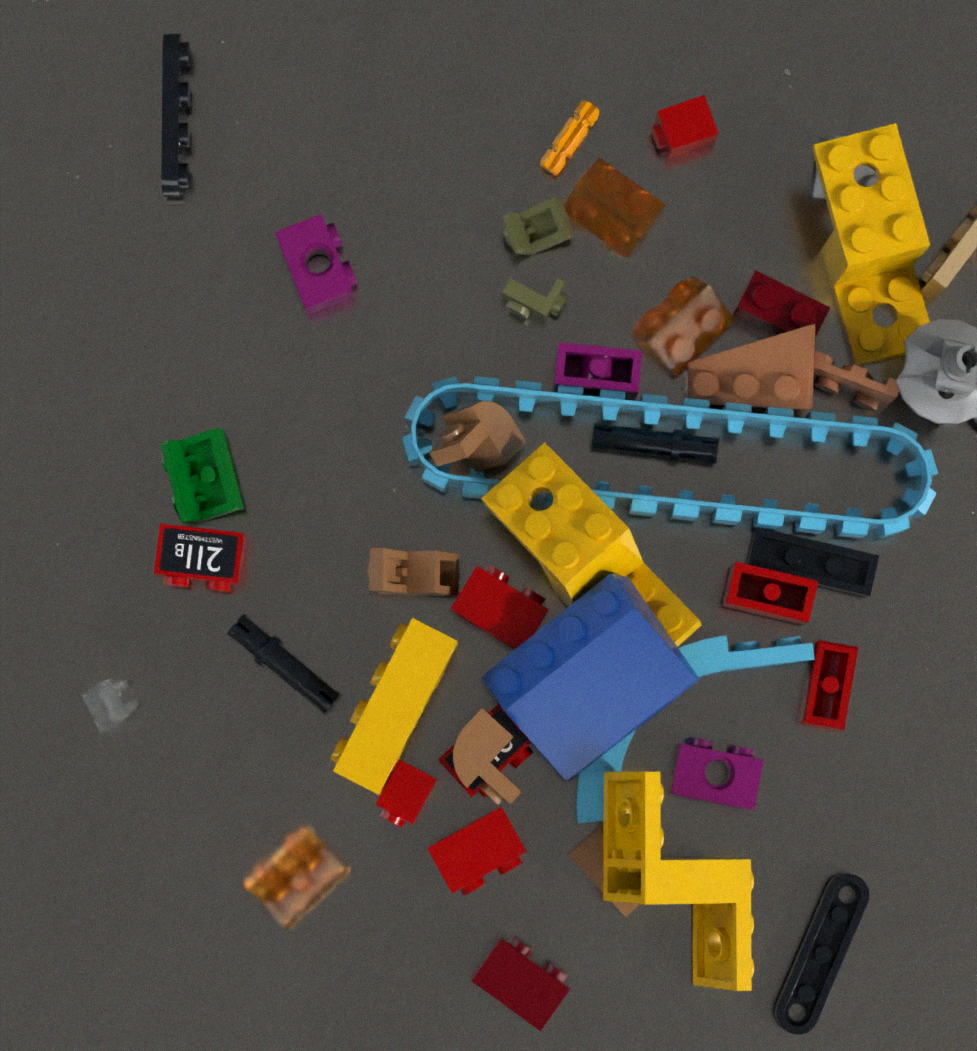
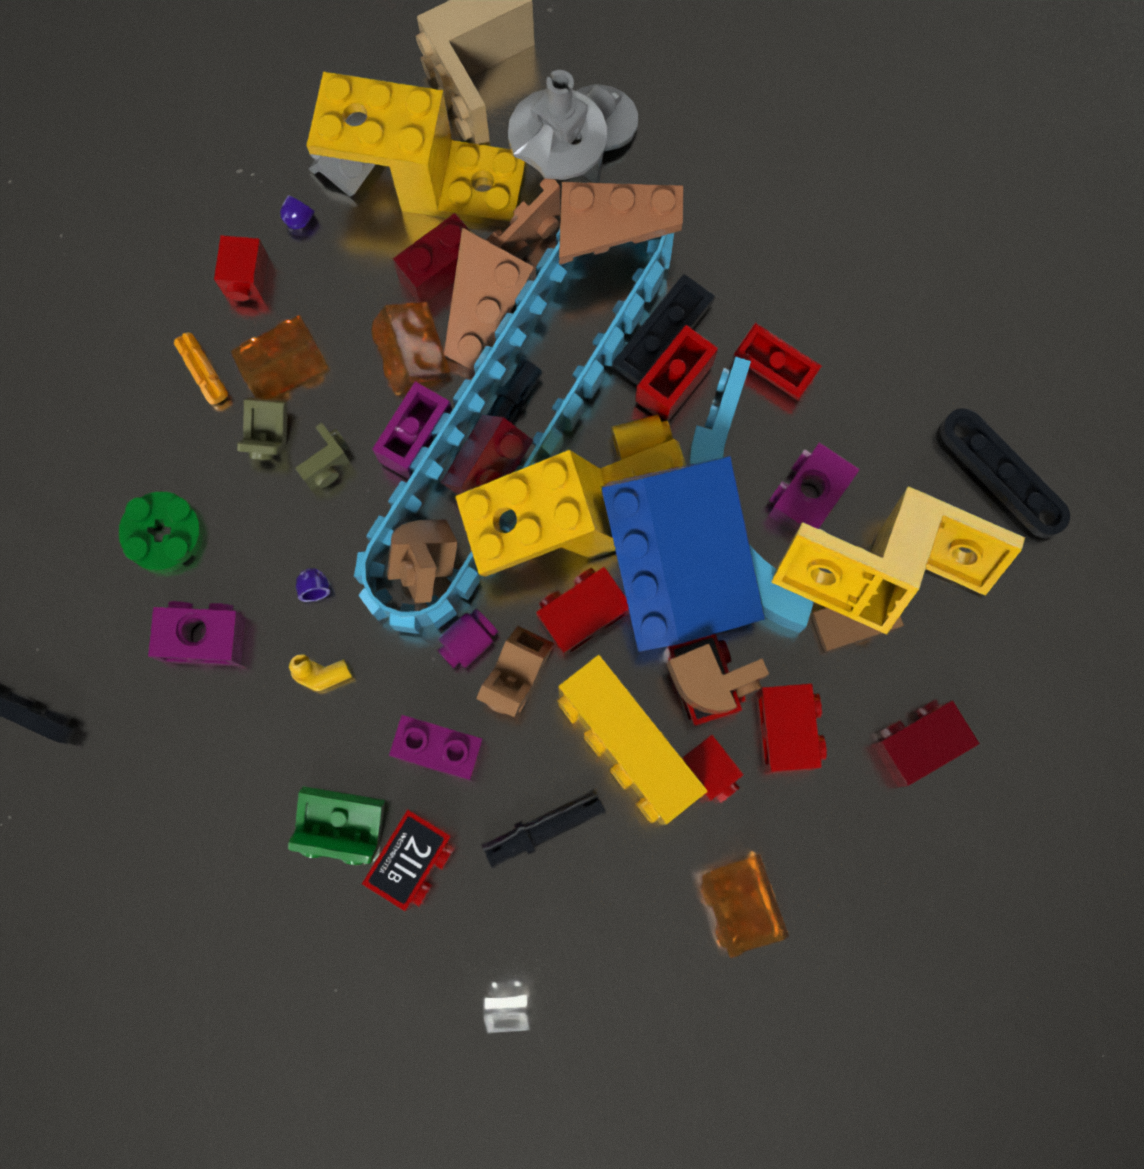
camera: 60 degrees left, 5 degrees down
none -> green plate [119,491,203,573]
none -> dark purple hinge [280,195,315,230]
none -> yellow arm [289,654,352,691]
none -> dark purple hinge [296,568,331,602]
none -> magenta brick [389,715,486,782]
none -> magenta brick [437,608,498,669]
none -> dark red brick [441,414,534,495]
none -> nougat wing [559,182,683,265]
none -> yellow brick [611,414,673,461]

